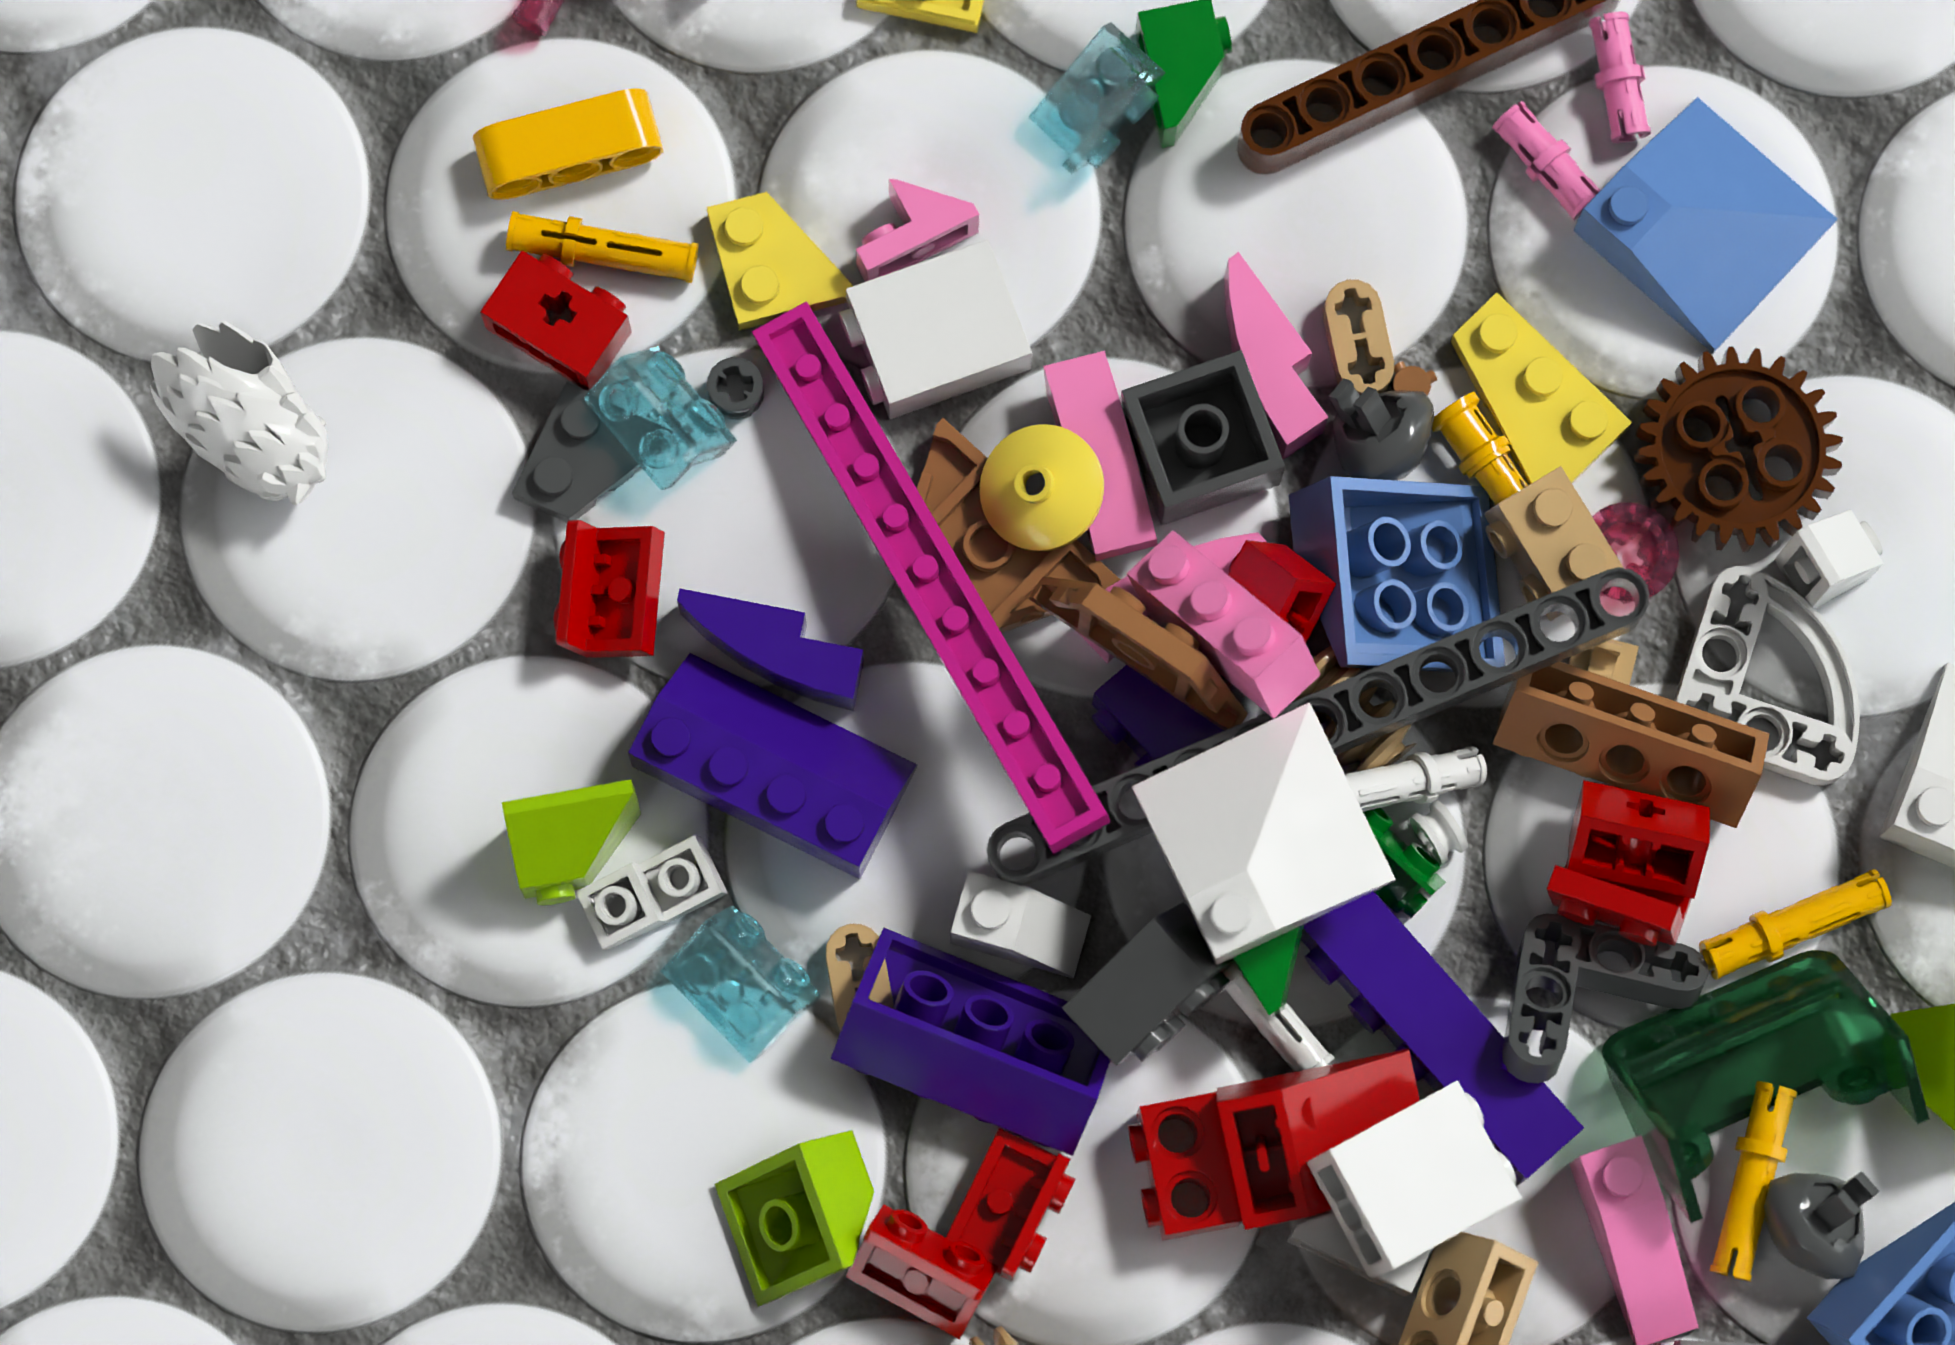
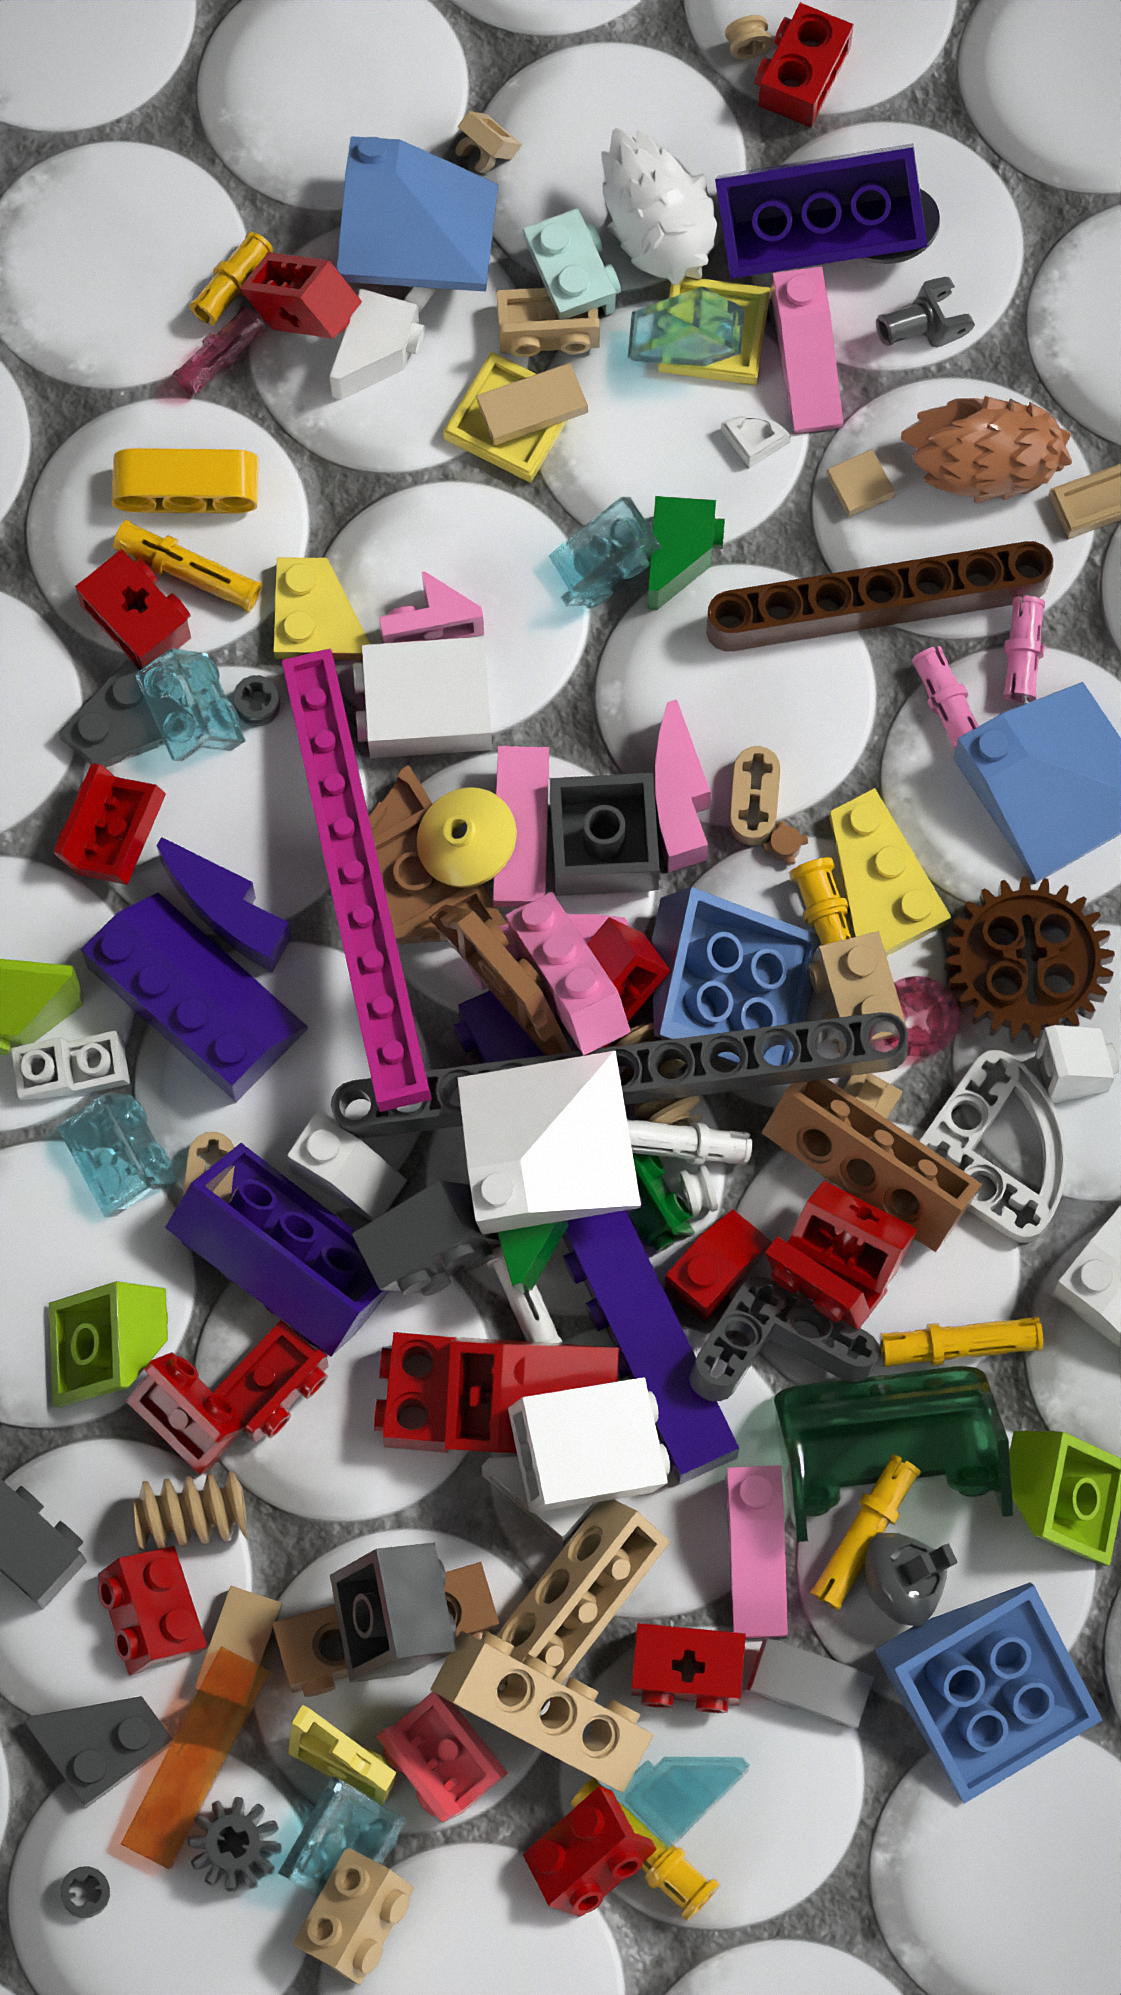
camera: 20 degrees right, 5 degrees down
dark grey piece [1329,378,1434,480] -> none
none -> red slope [664,1209,772,1323]

